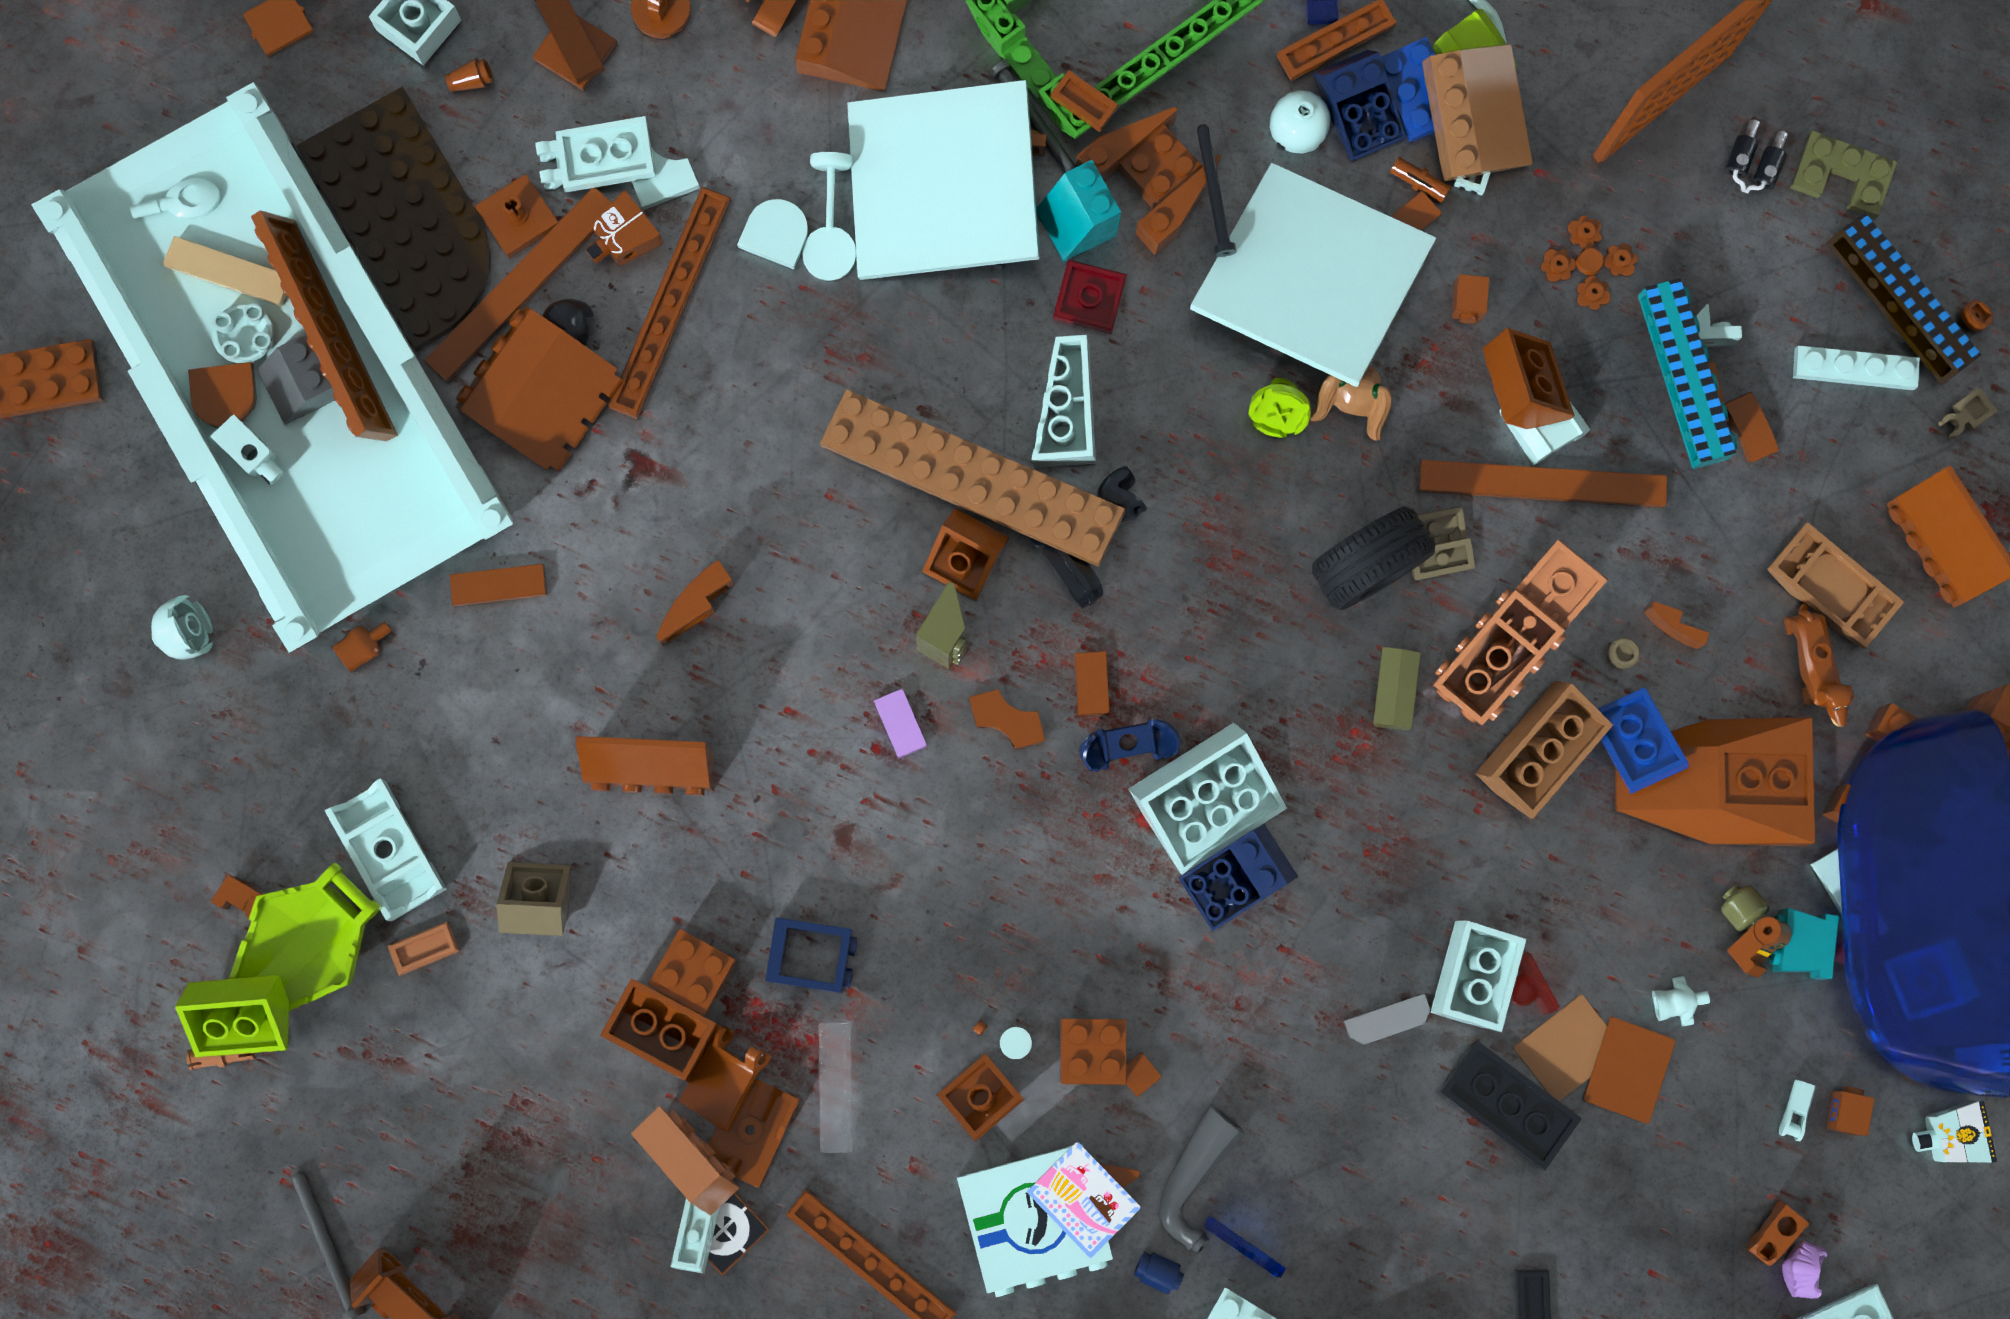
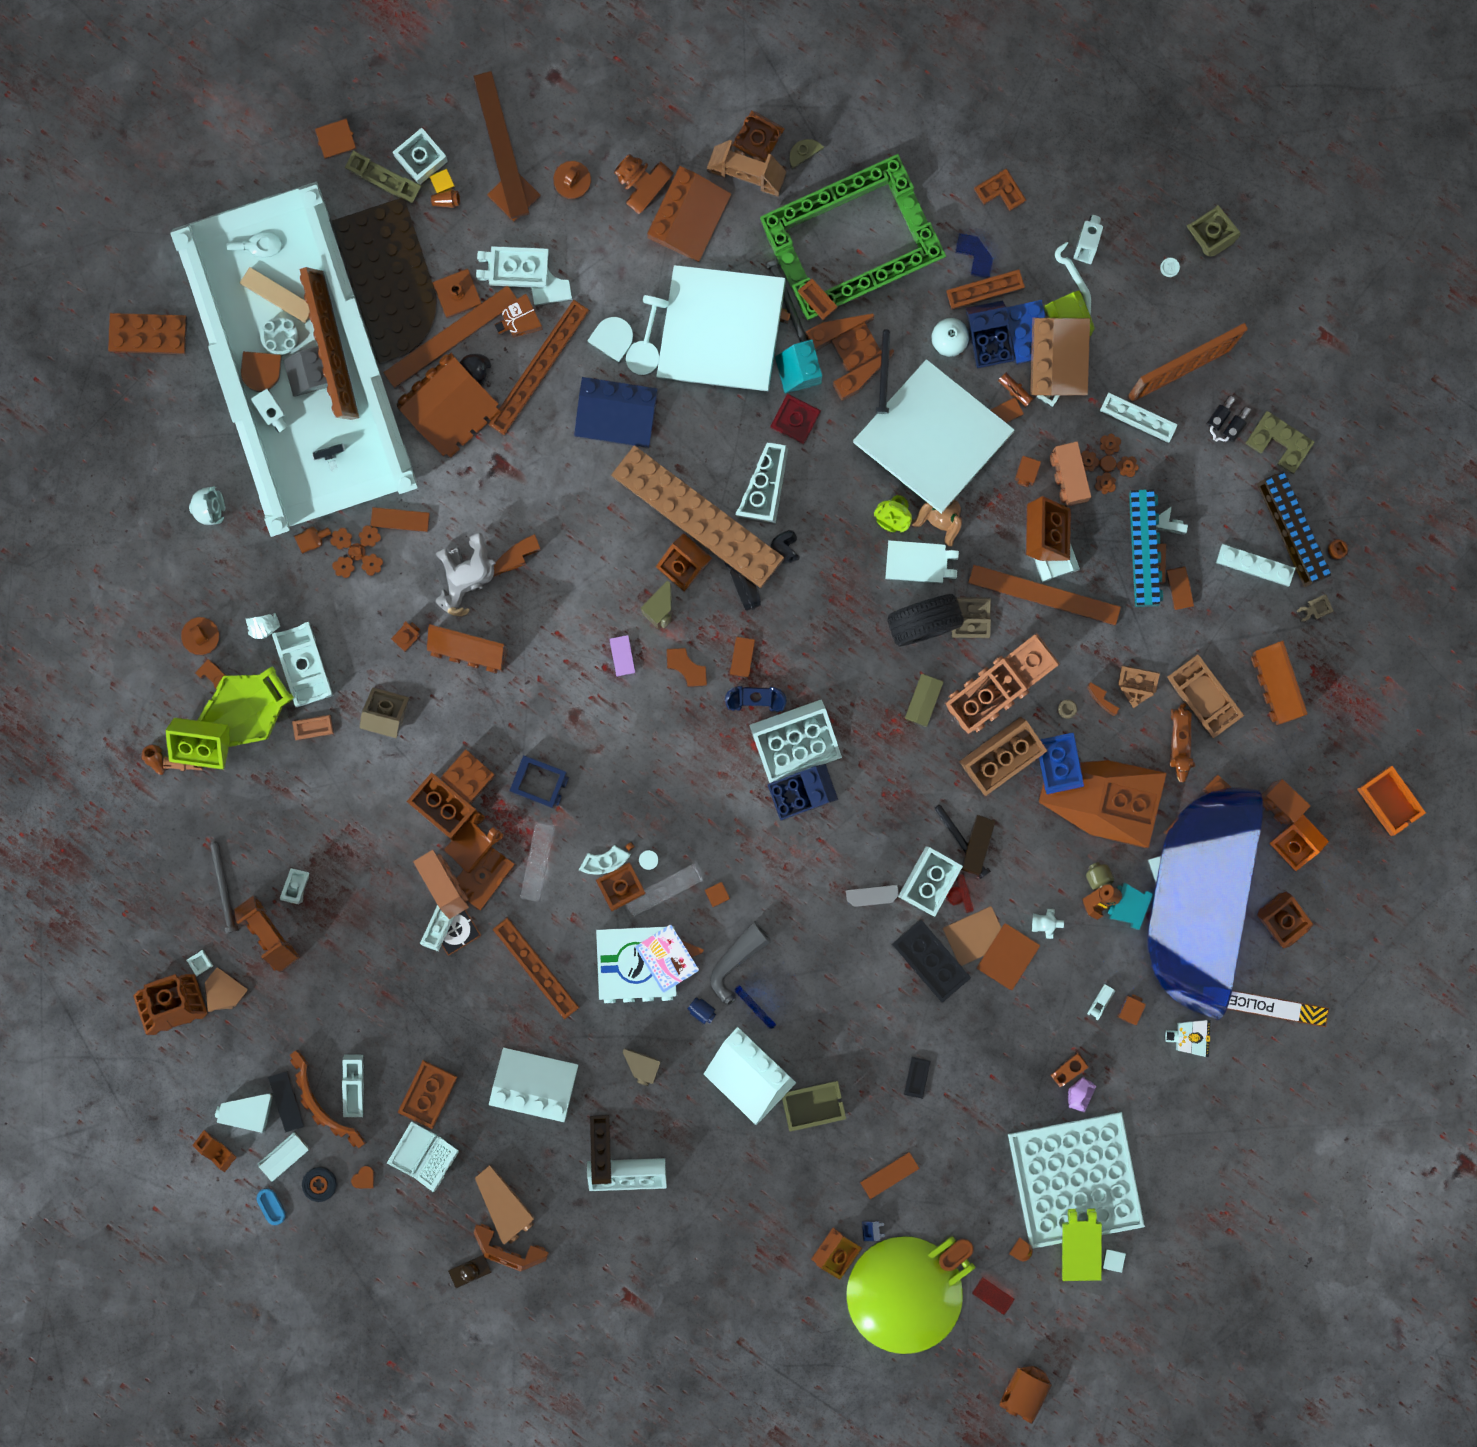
camera: 20 degrees right, 5 degrees up
dark orange brick [1060,1018,1126,1085] -> none
none -> dark orange animal [142,744,165,775]
none -> dark orange tile [181,617,220,656]
none -> light aqua hair [245,613,281,639]
none -> light aqua slope [280,868,309,905]
none -> black piece [312,443,345,472]
none -> dark orange plant [330,525,383,578]
none -> olive slope [345,151,421,203]
none -> dark orange bracket [391,621,421,652]
none -> yellow tile [429,169,455,193]
none -> light grey animal [436,533,496,617]
none -> dark blue slope [574,377,658,448]
none -> light aqua tile [579,845,631,875]
none -> light aqua tile [885,540,959,584]
none -> black bar [935,805,991,879]
none -> dark brown tile [961,815,996,876]
none -> nougat piece [1050,441,1091,507]
none -> light aqua plate [1100,393,1177,443]
none -> medium nougat slope [1118,665,1160,708]

